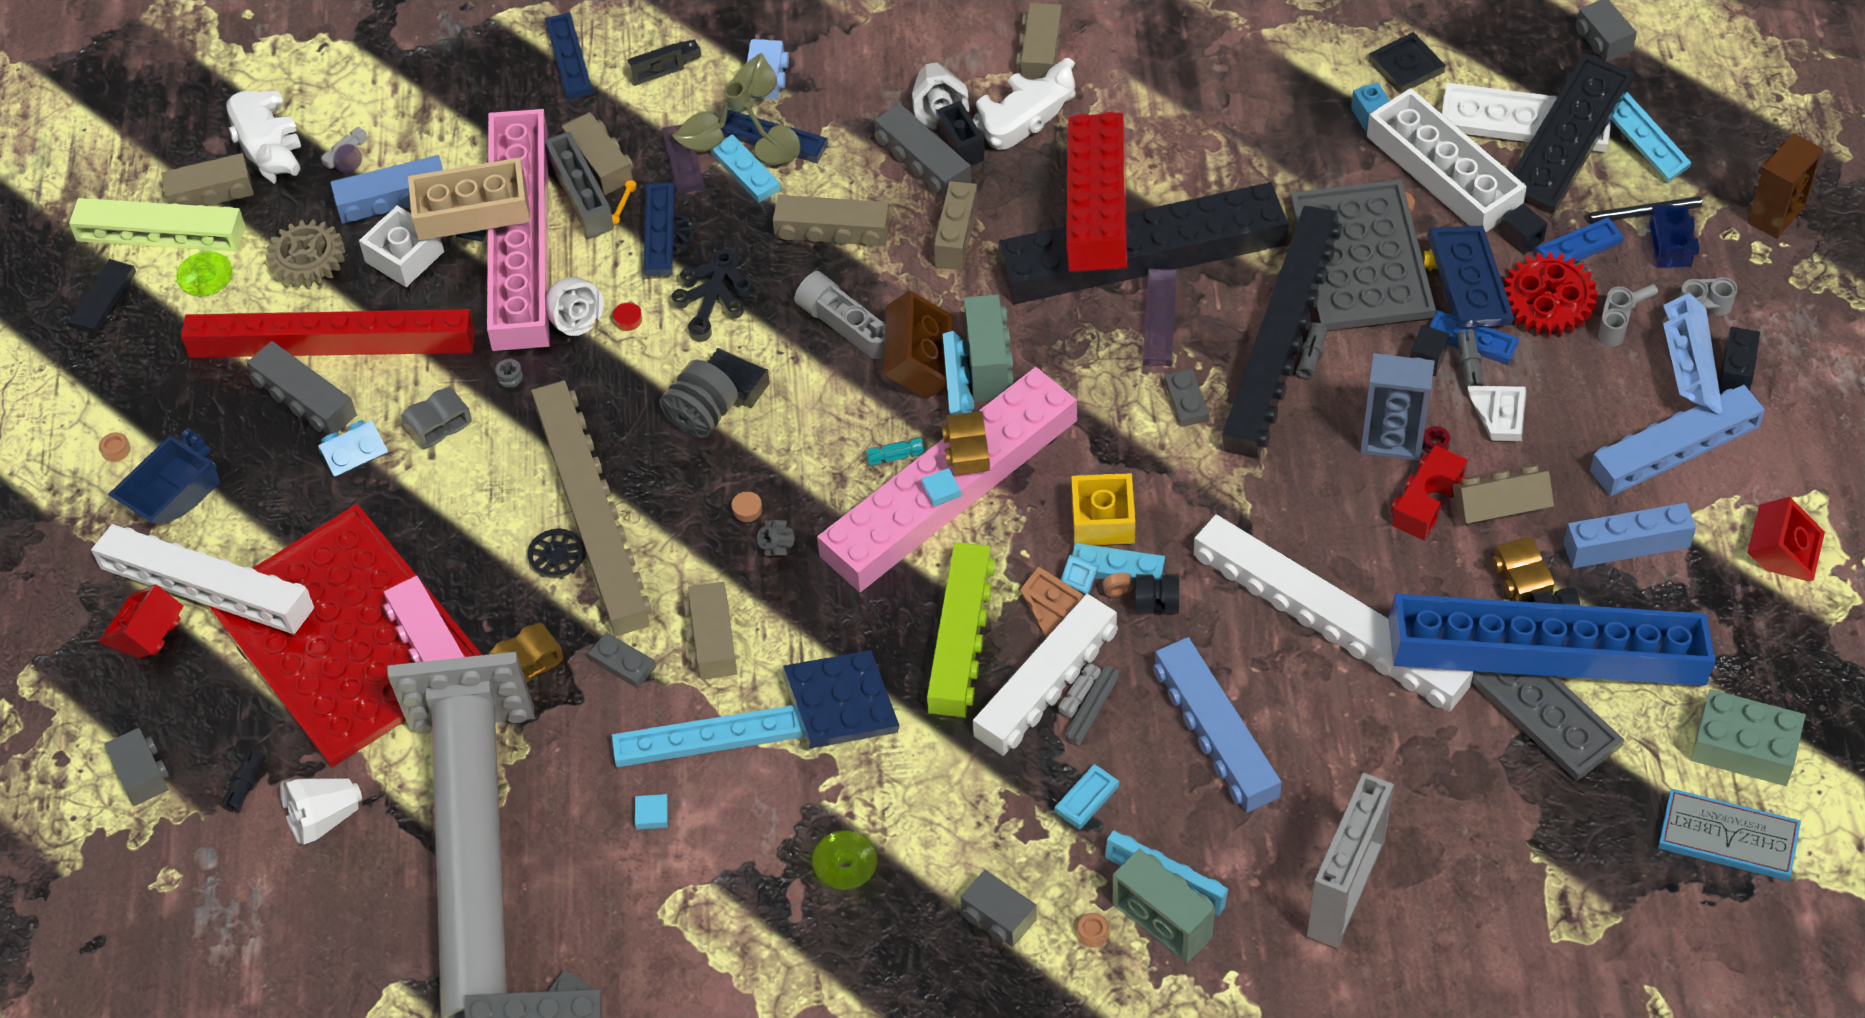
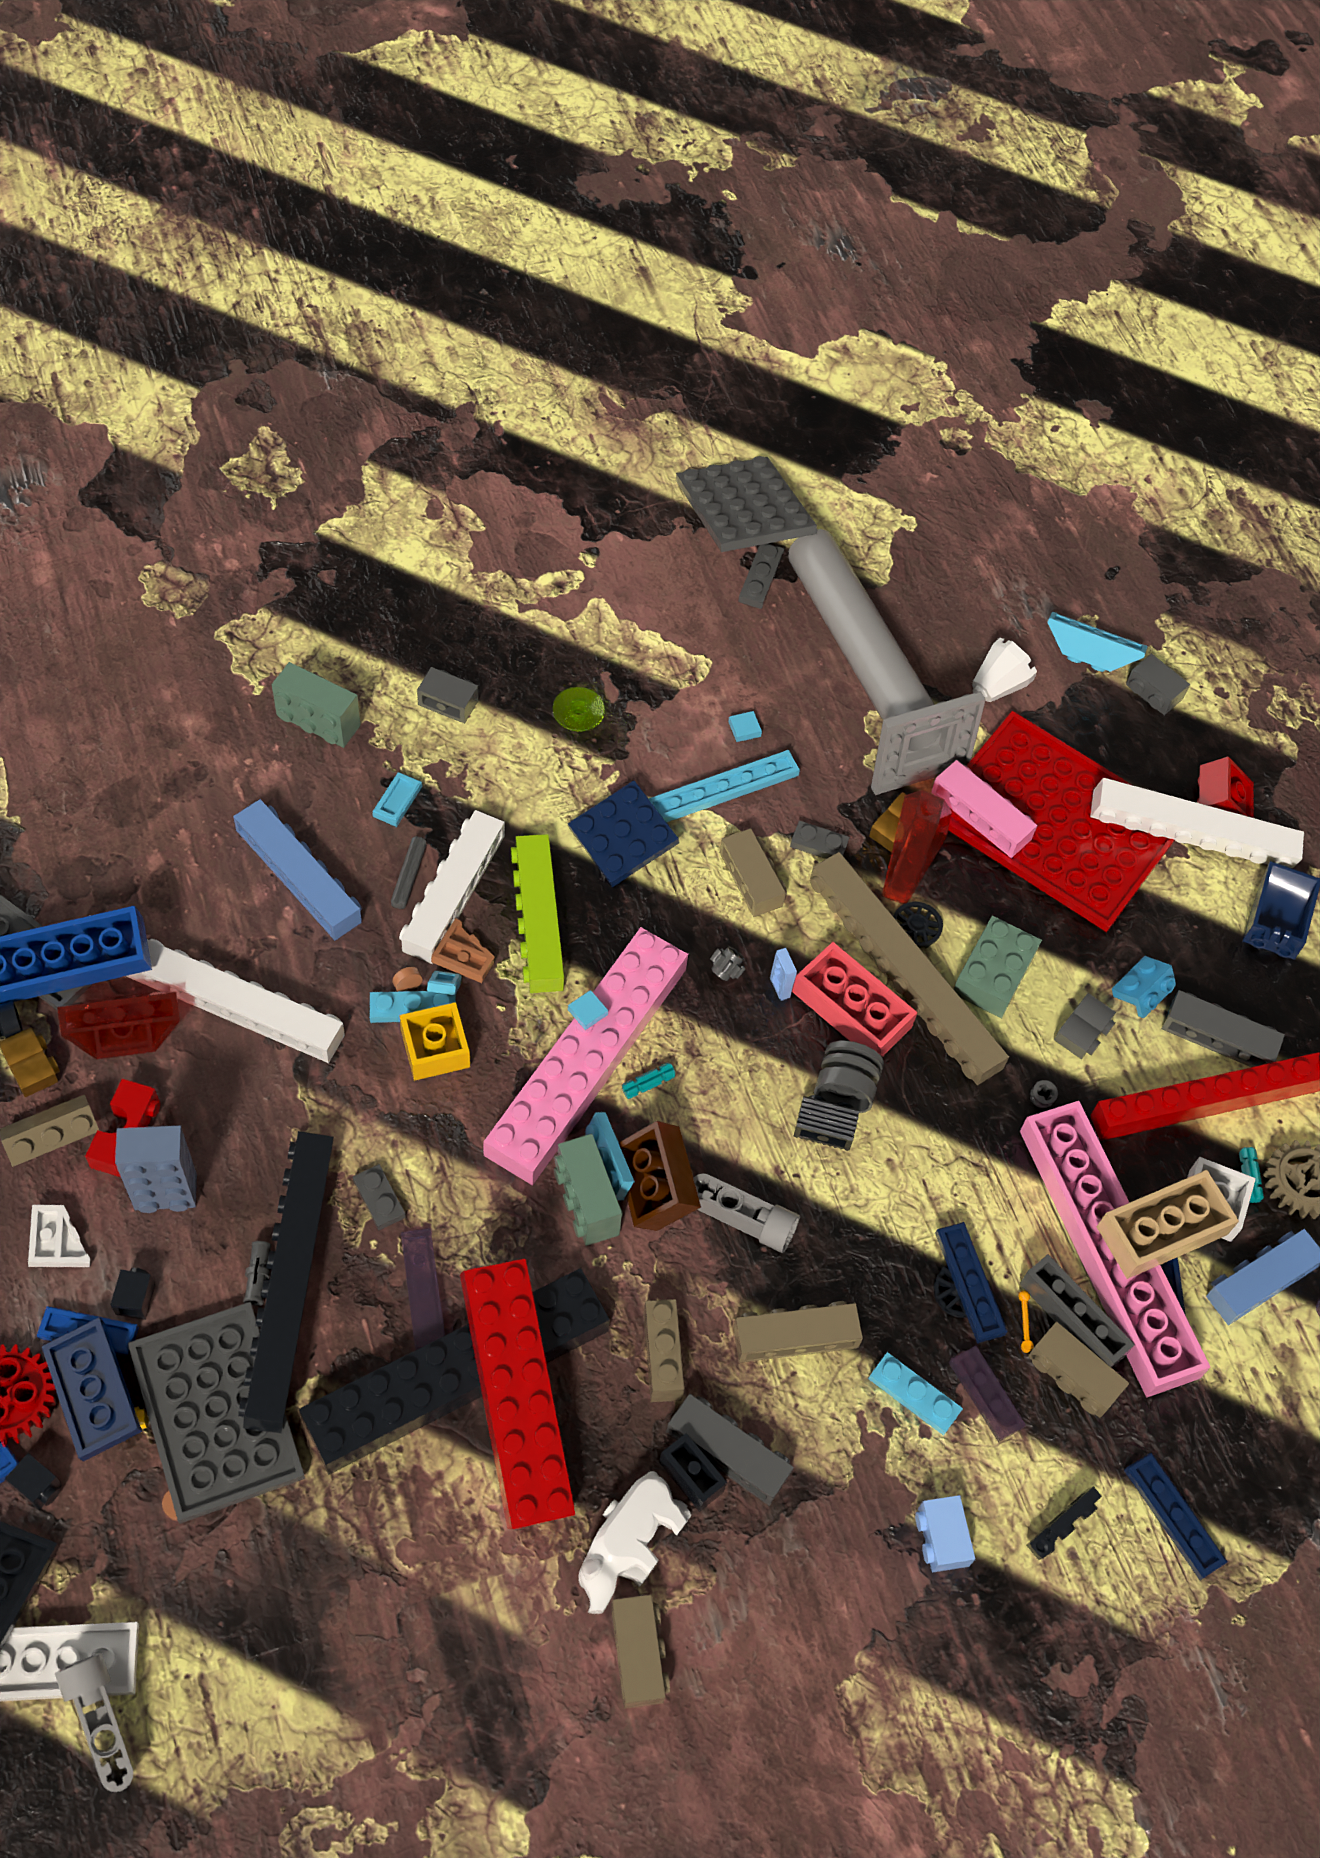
camera: 155 degrees right, 5 degrees up
black pin [221,749,266,813] -> none
white cylinder [546,277,604,336] -> none
red tile [613,302,642,331] -> none
black plant [671,250,752,342] -> none
olive plant [673,53,801,165] -> none
dark blue tile [720,109,828,164] -> none
nougat tile [732,492,762,522] -> none
white cone [912,62,969,129] -> none
pearl gold brick [942,411,990,475] -> none
light grey axle [1059,664,1101,718] -> none
nougat tile [1076,913,1109,948] -> none
medium azure plate [1105,830,1228,916] -> none
black wheel [1135,574,1179,614] -> none
light grey window [1307,773,1394,948] -> none
dark azure brick [1351,82,1390,131] -> none
white brick [1367,88,1527,232] -> none
black tile [1368,32,1446,94] -> none
dark red bush [1422,426,1450,454] -> none
dark grey pin [1456,329,1484,390] -> none
none -> light grey beam [54,1653,133,1792]
none -> clear red wedge [57,991,180,1059]
none -> light blue plate [770,948,797,1000]
none -> coral brick [792,942,918,1057]
none -> clear red wedge [882,790,952,904]
none -> sand green brick [953,916,1042,1019]
none -> medium azure wedge [1048,612,1148,672]
none -> teal axle [1239,1147,1264,1203]

